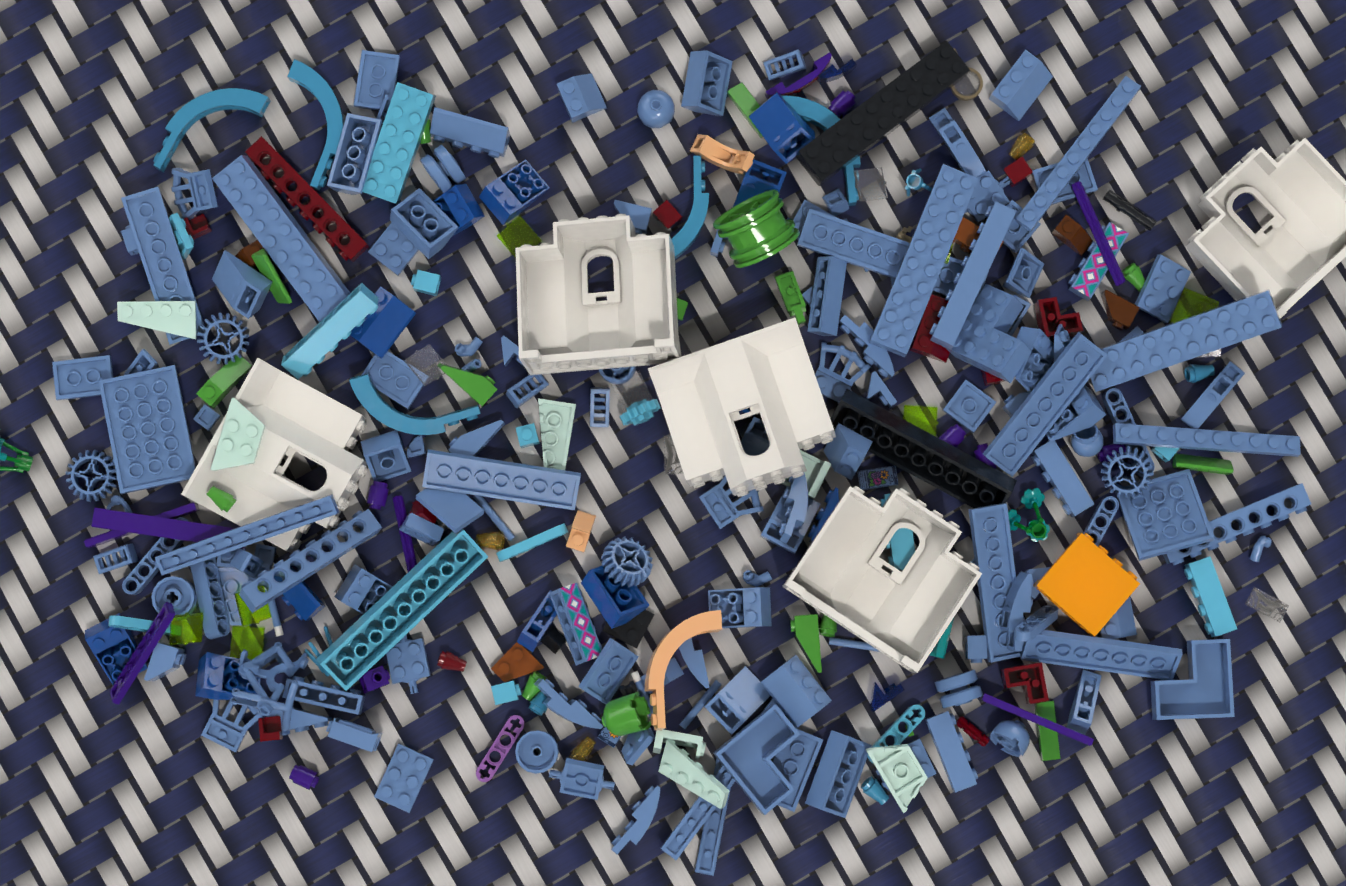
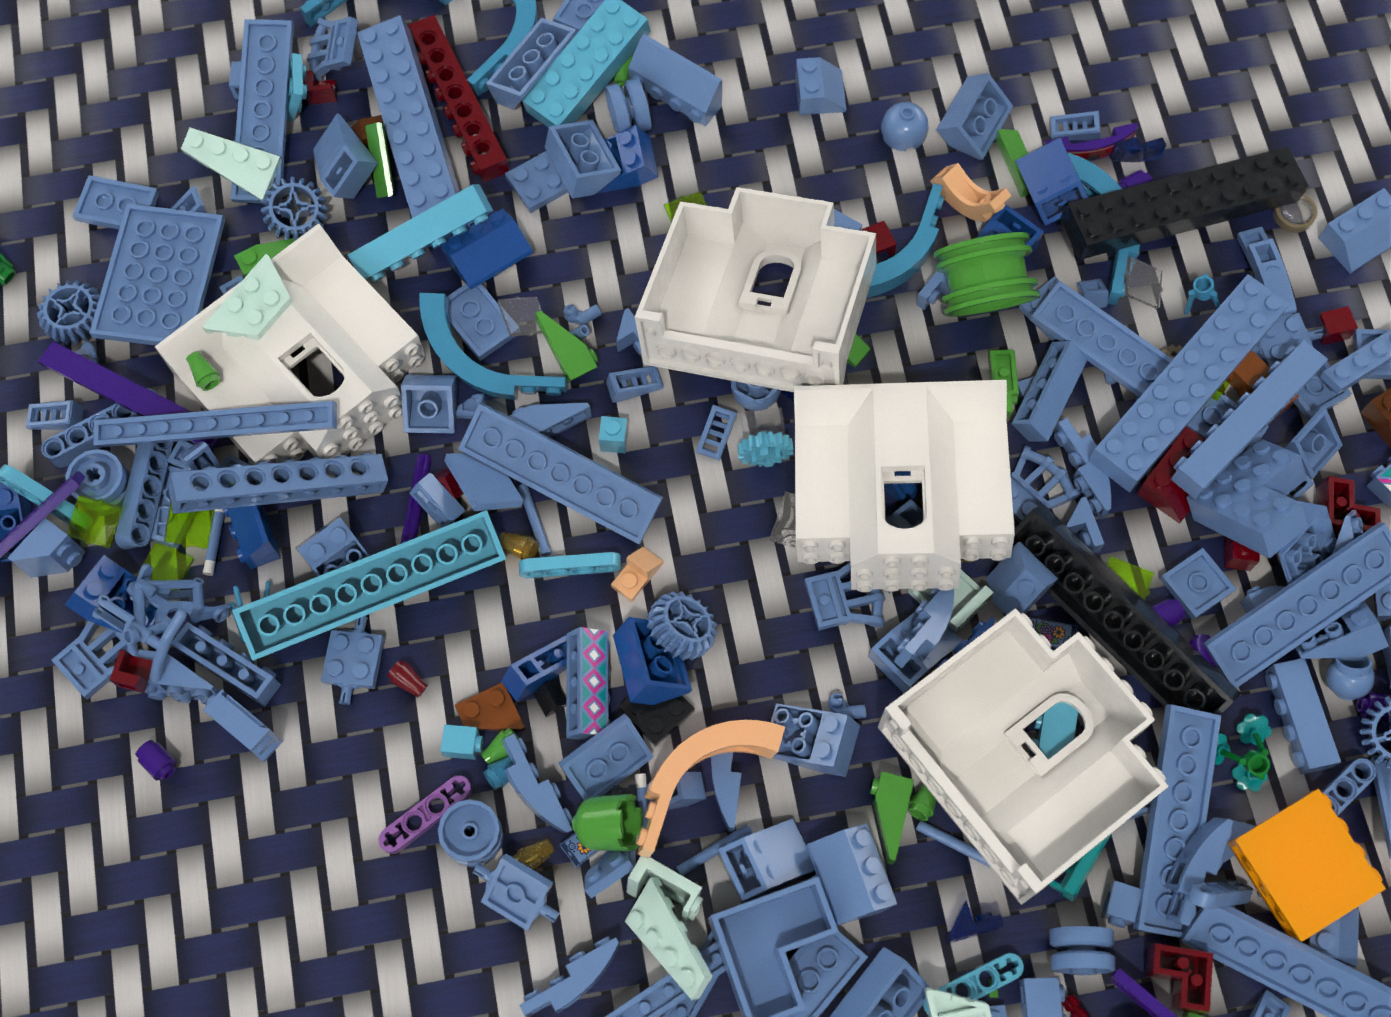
camera: 25 degrees right, 15 degrees down
dark purple tile [84,502,200,548] -> none
dark purple brick [359,665,390,694] -> none
dark purple brick [366,481,389,510] -> none
medium blue plate [374,743,434,813] -> none
medium azure brick [411,270,441,296] -> none
blue slope [479,159,550,225] -> none
light aqua wing [538,398,576,470] -> none
clear yellow cone [1009,132,1035,160] -> none

